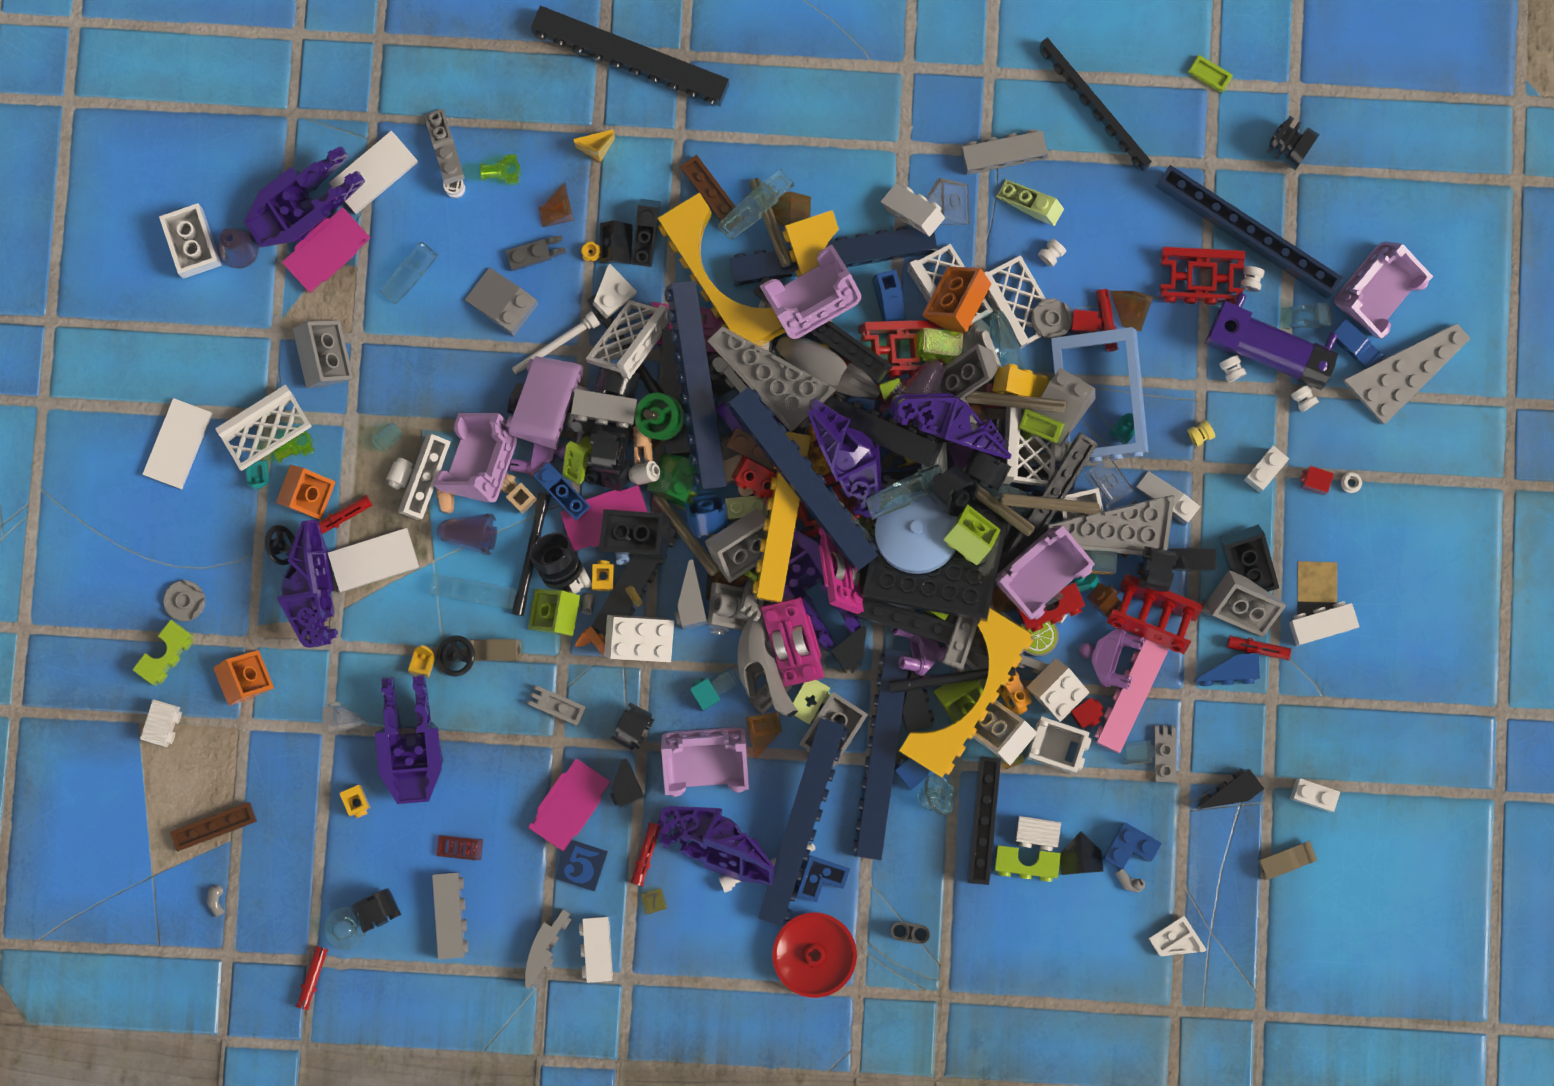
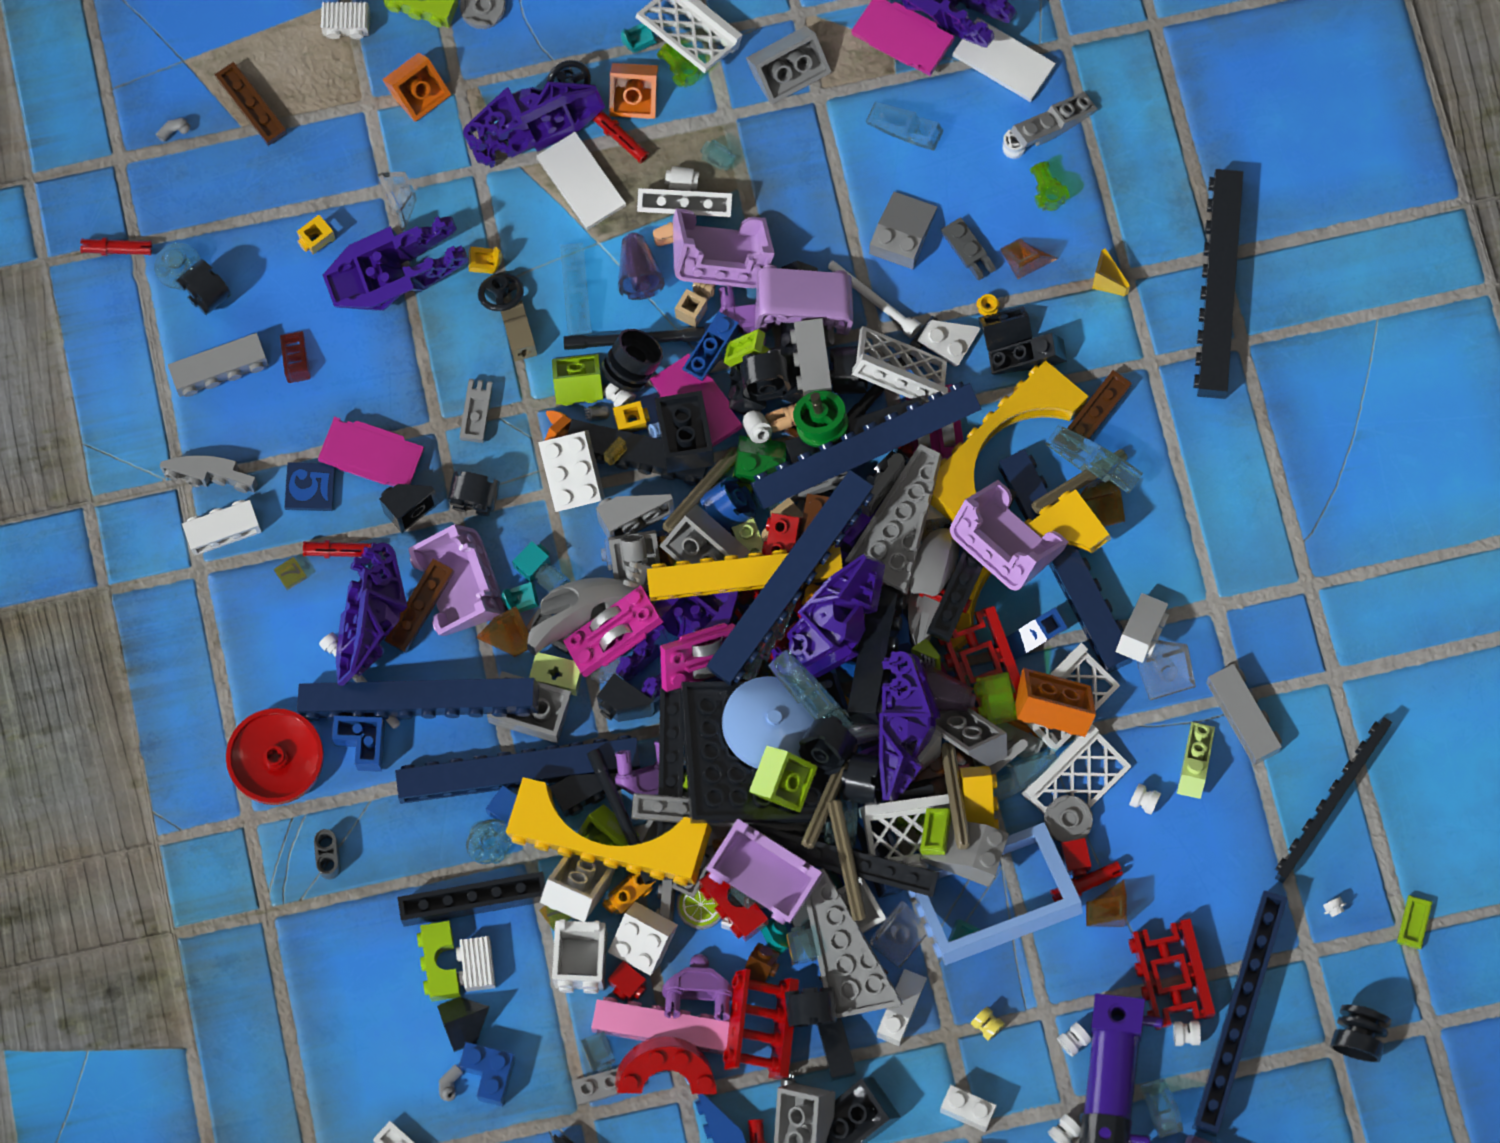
camera: 75 degrees right, 10 degrees down
none -> reddish brown plate [384,559,455,653]
none -> teal plate [501,582,539,614]
none -> red brick [615,1036,716,1094]
none -> white plate [1323,897,1347,917]

